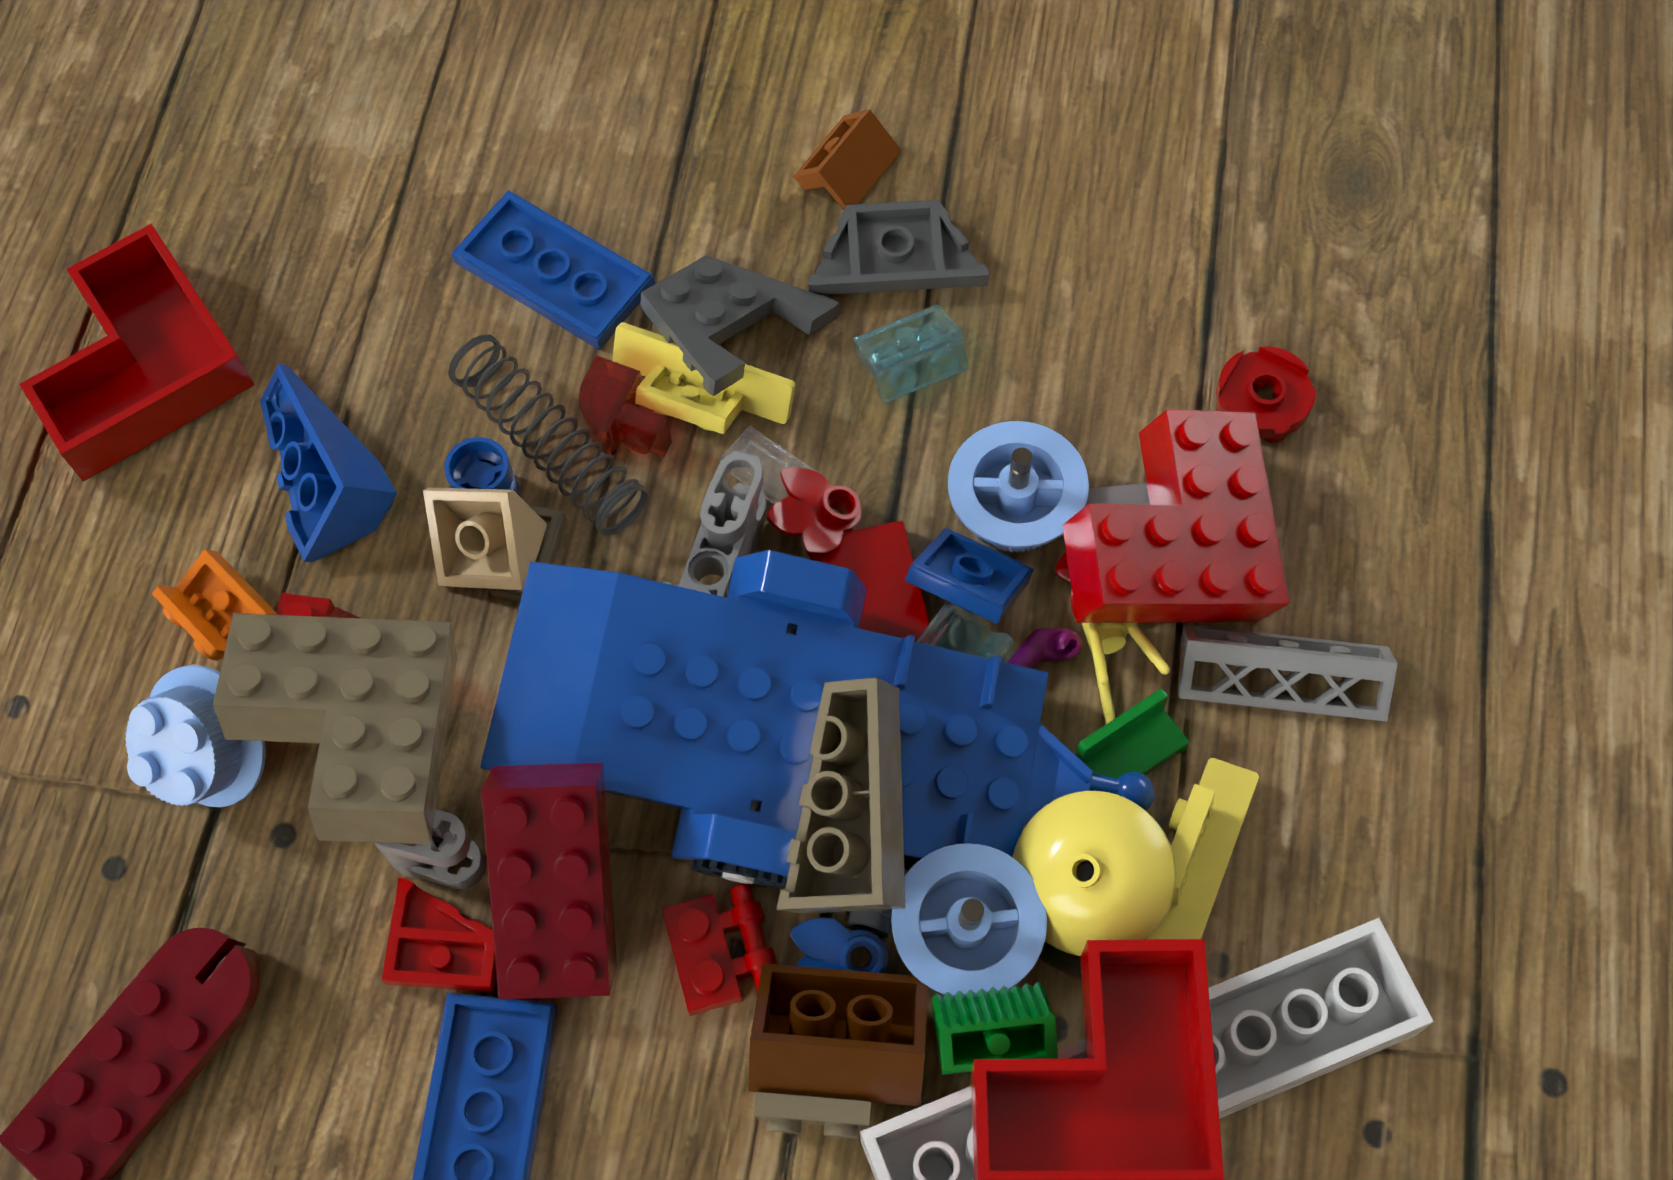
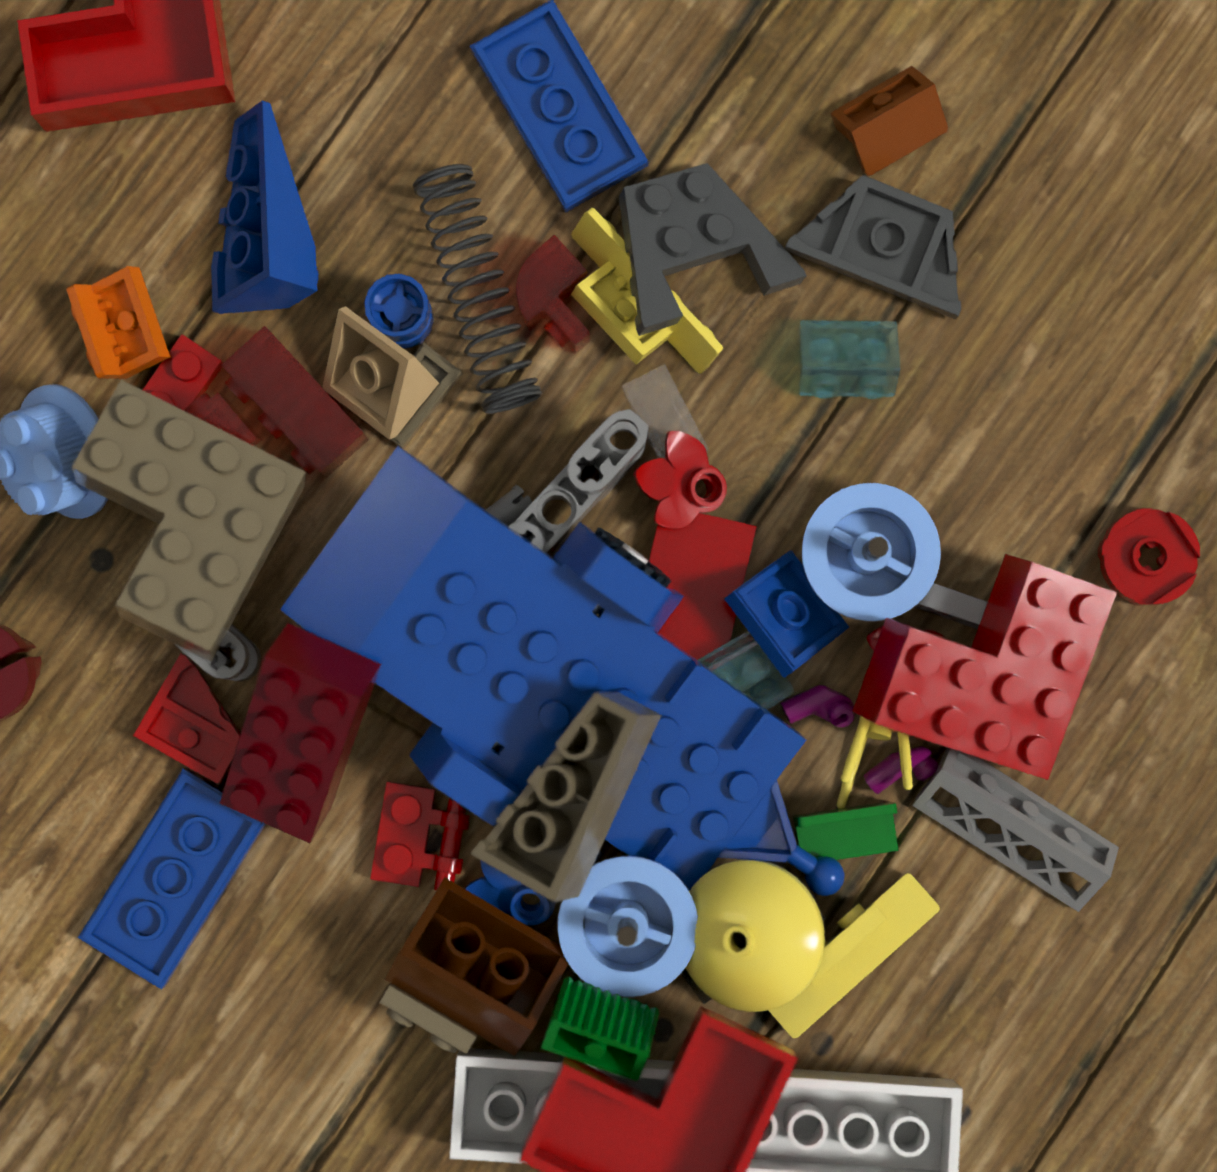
camera: 20 degrees right, 20 degrees up
none -> clear red brick [221,326,369,478]
none -> magenta arm [864,746,938,794]

